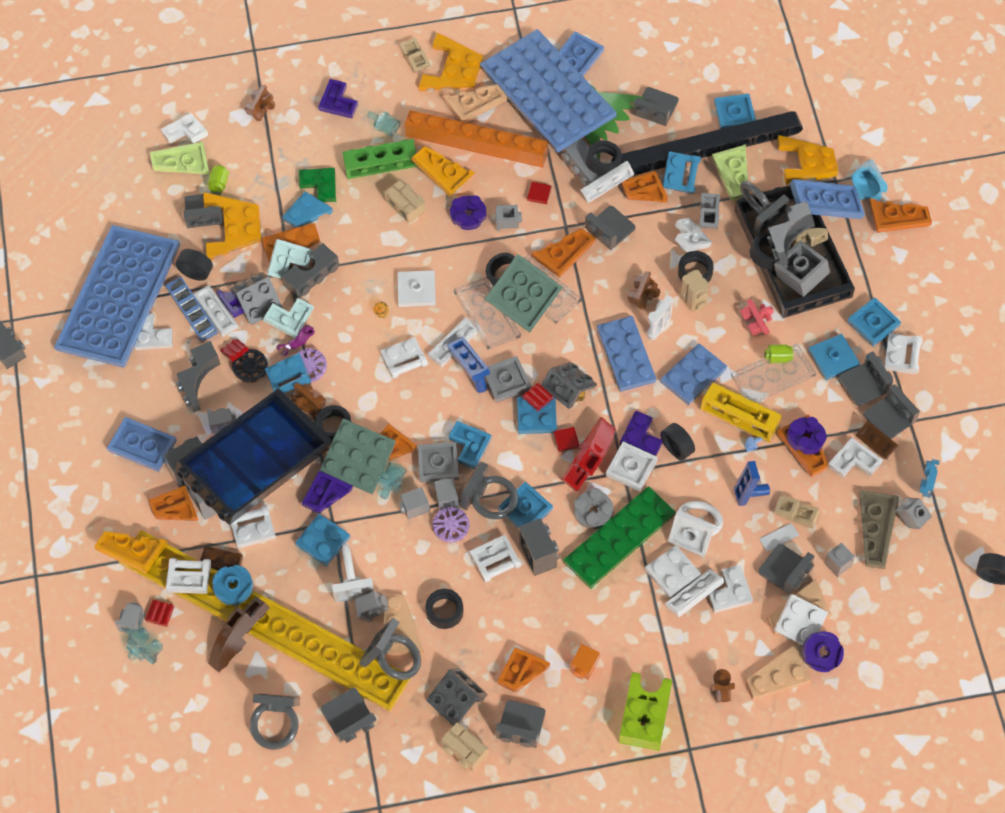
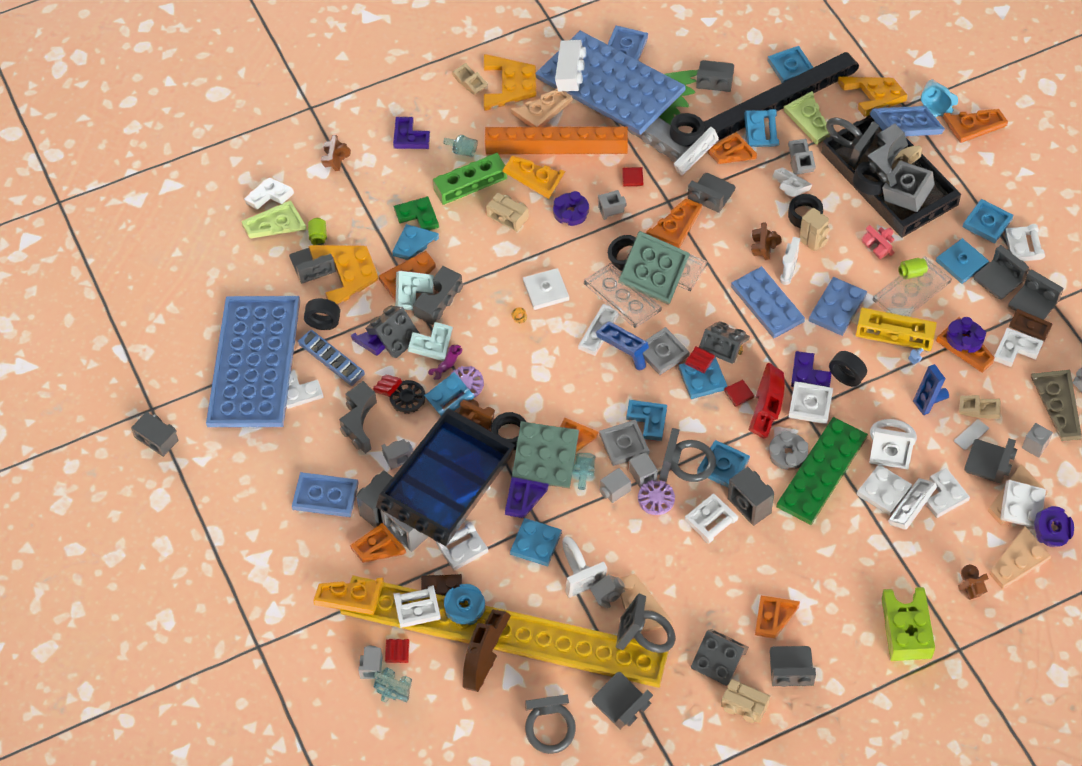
camera: 15 degrees left, 5 degrees down
white tile [193,285,238,337] -> none
white plate [380,337,428,379] -> none
black tyre [425,588,464,629] -> none
orange brick [570,644,600,680] -> none
none -> white brick [555,40,586,92]

